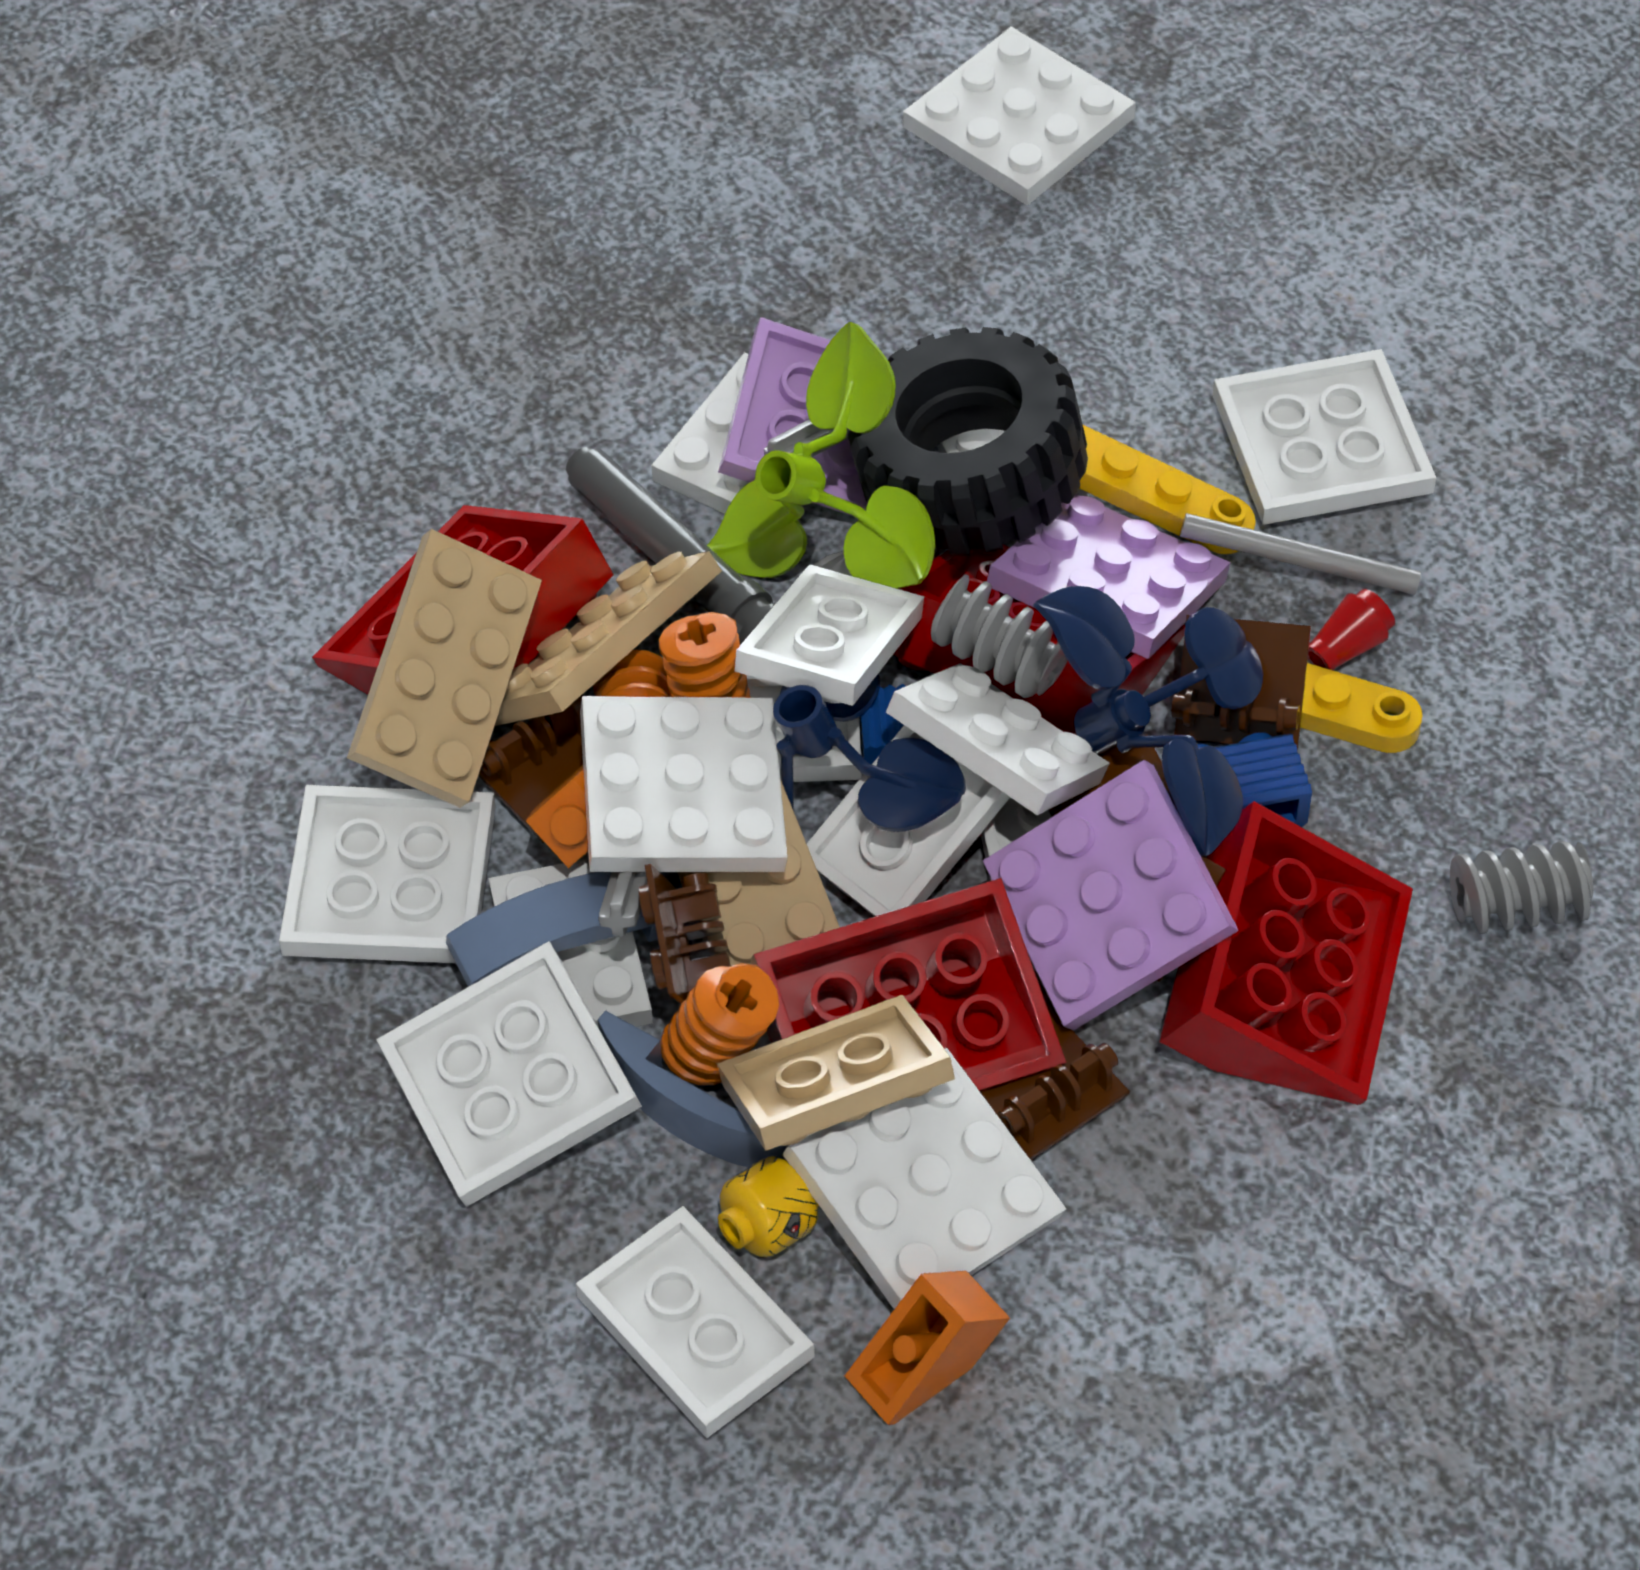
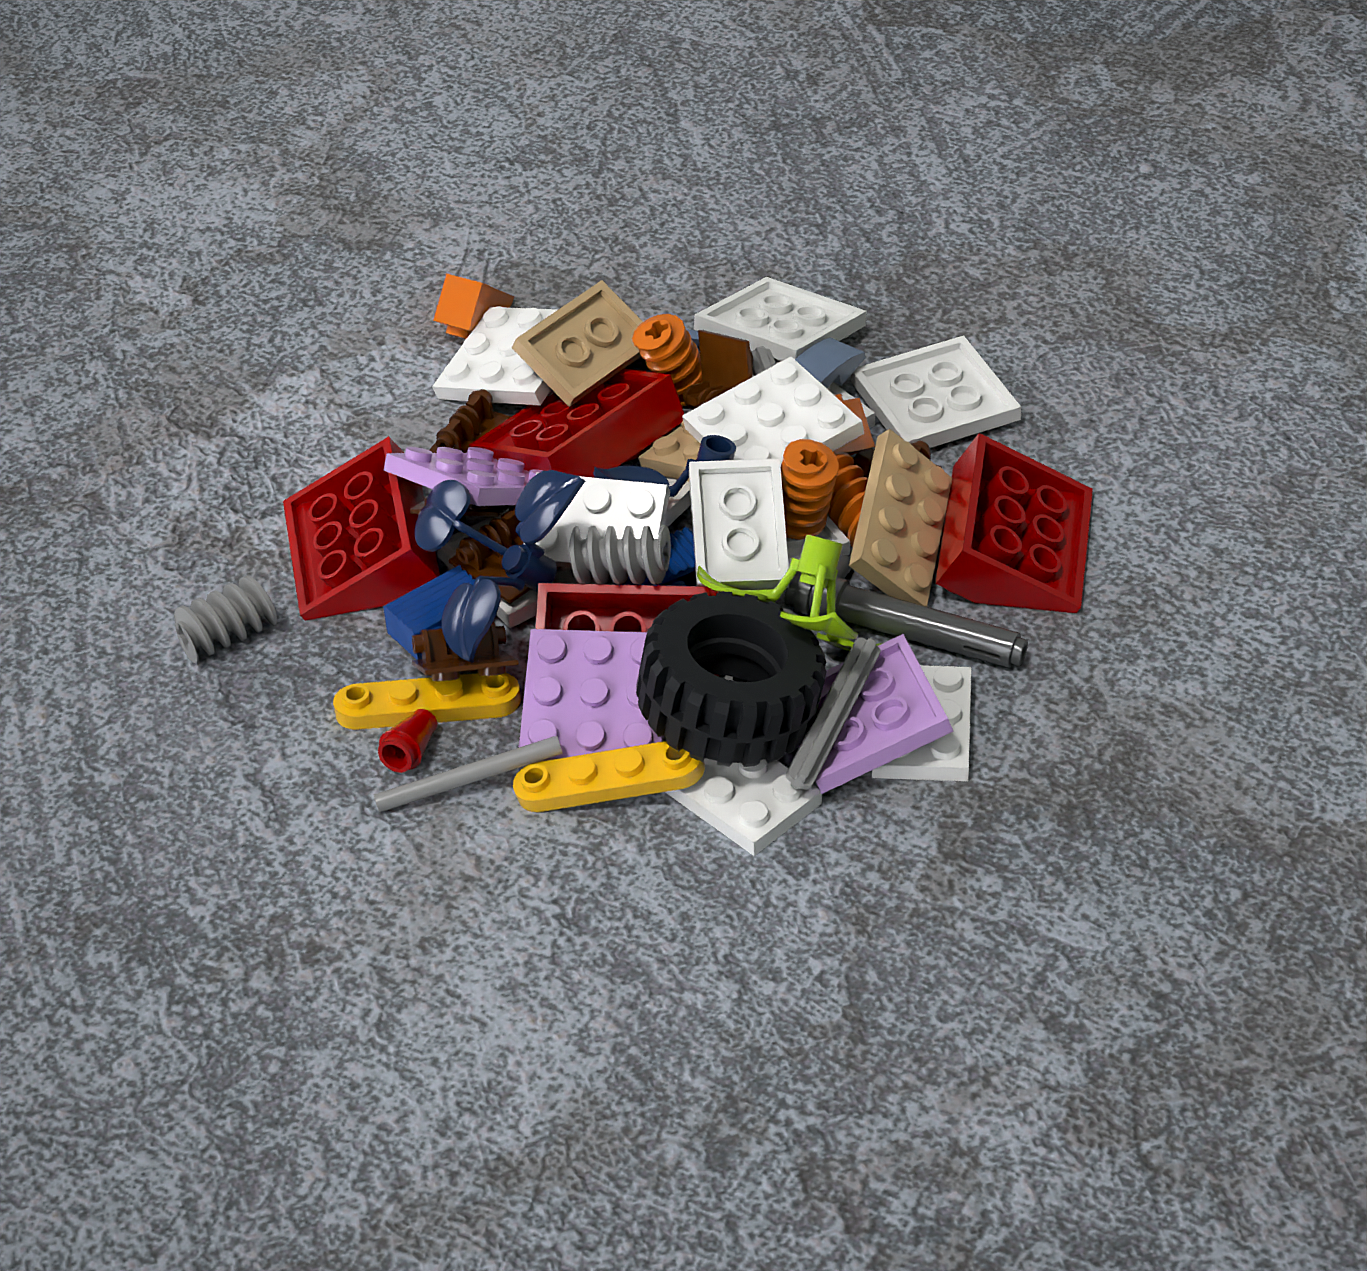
camera: 155 degrees right, 10 degrees down
tan plate [347,529,542,808] -> none
white plate [576,1206,815,1438] -> none
white plate [903,26,1136,206] -> none
white plate [1212,349,1436,525] -> none

